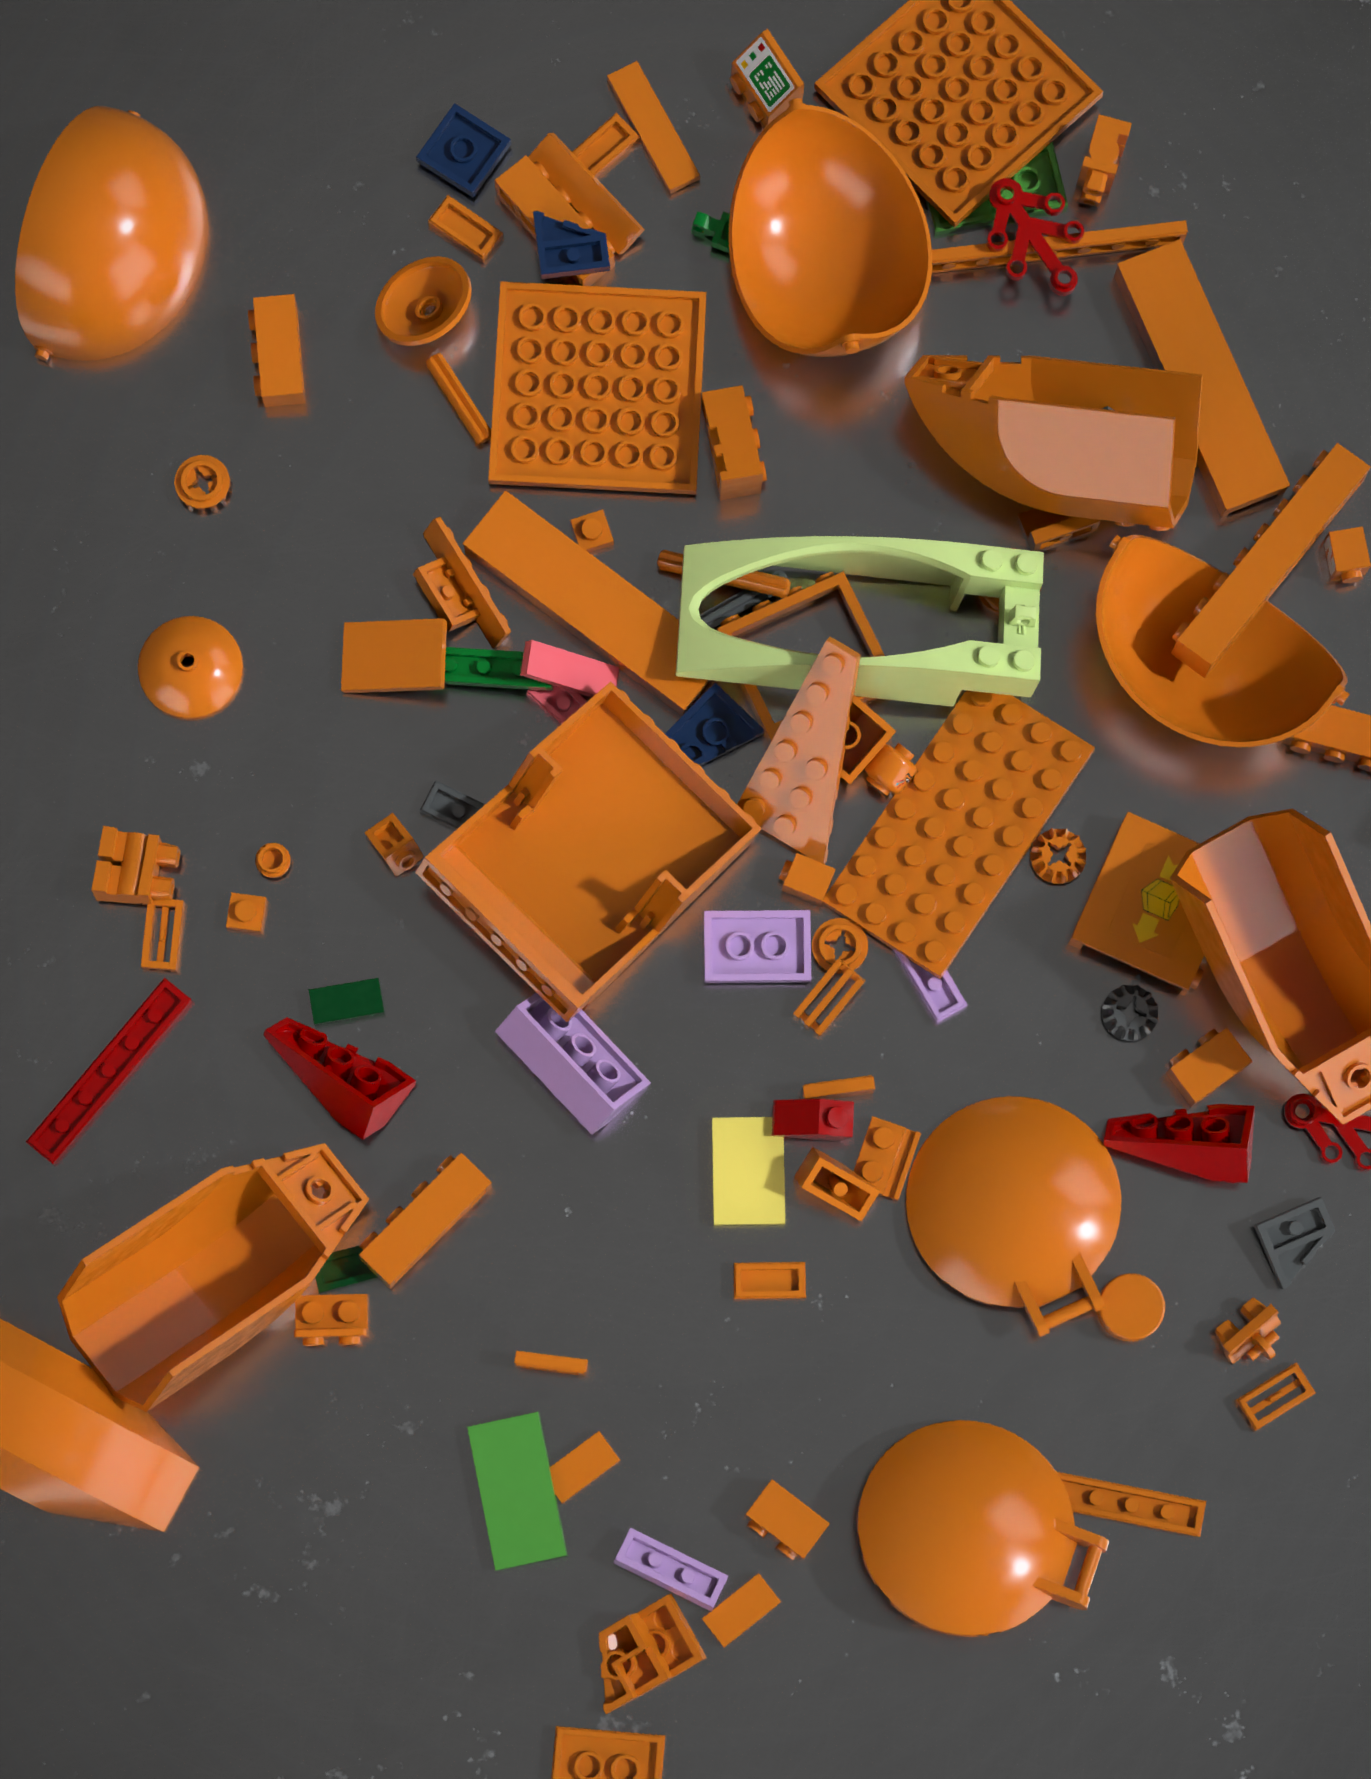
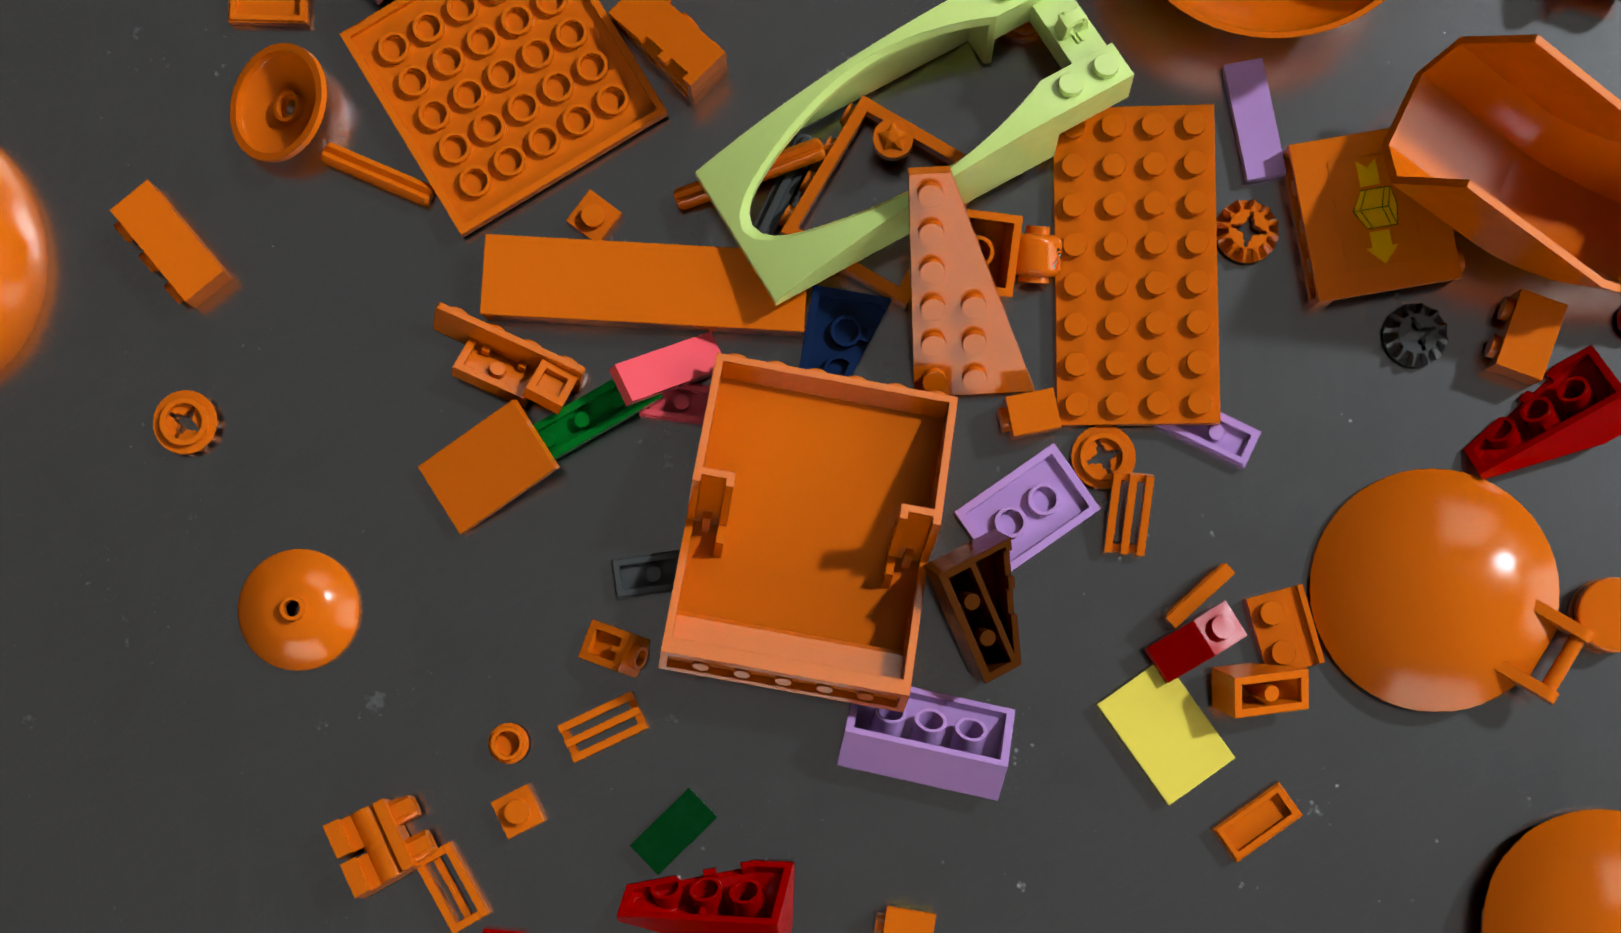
camera: 30 degrees left, 5 degrees up
none -> orange plate [522,359,579,415]
none -> orange tile [557,691,649,763]
none -> orange tile [872,118,913,161]
none -> reddish brown wedge [923,529,1021,684]
none -> lavender tile [1221,58,1287,183]

